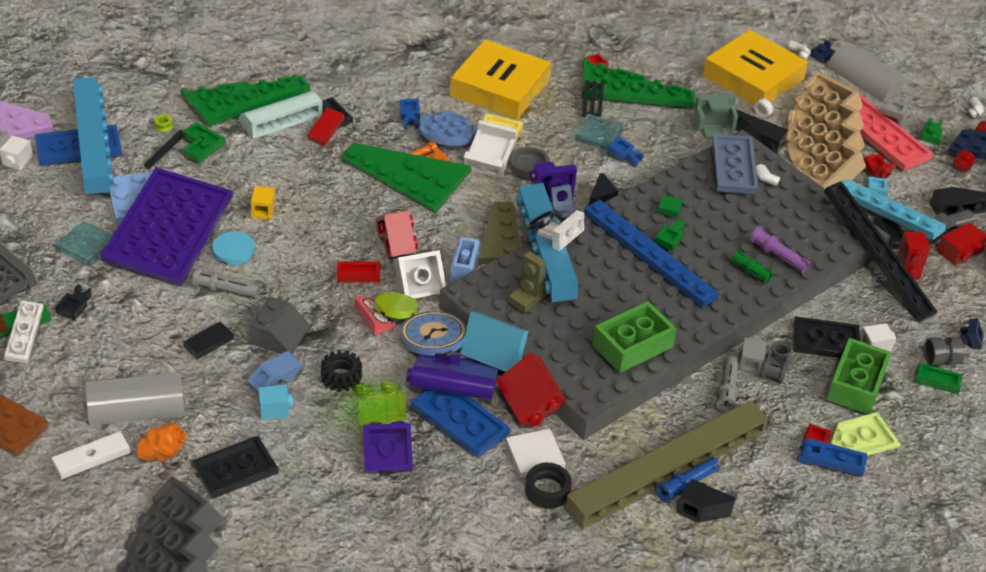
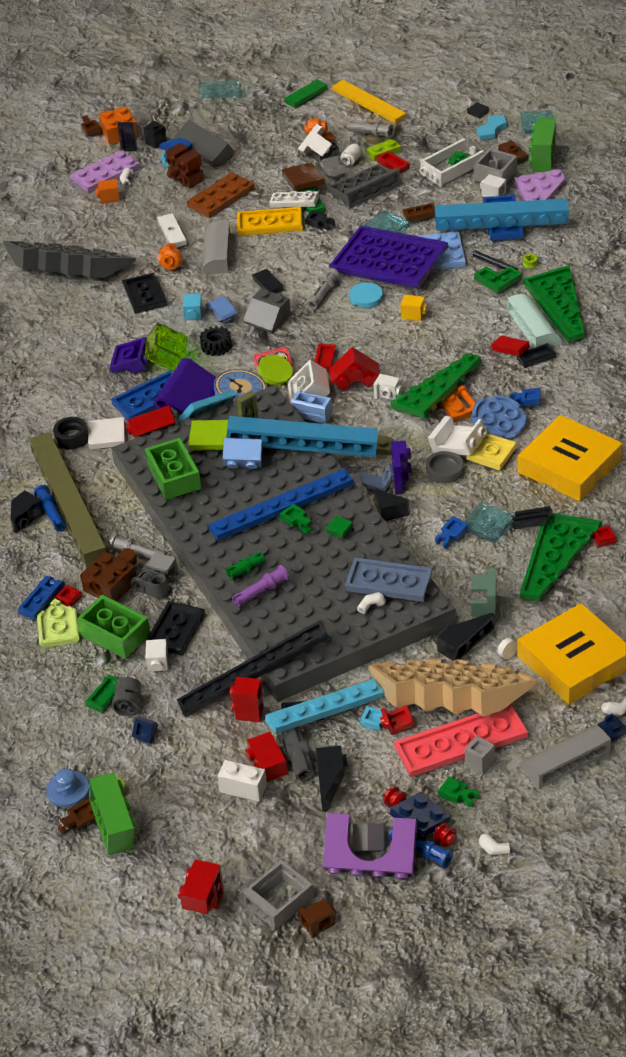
camera: 110 degrees right, 0 degrees up
white piece [527,210,584,251] -> none
none -> reddish brown brick [80,548,137,602]
none -> lime tile [188,420,228,451]
none -> light blue brick [223,438,263,469]
none -> yellow tile [237,207,303,236]
none -> white brick [373,374,402,400]
none -> reddish brown plate [402,203,435,223]

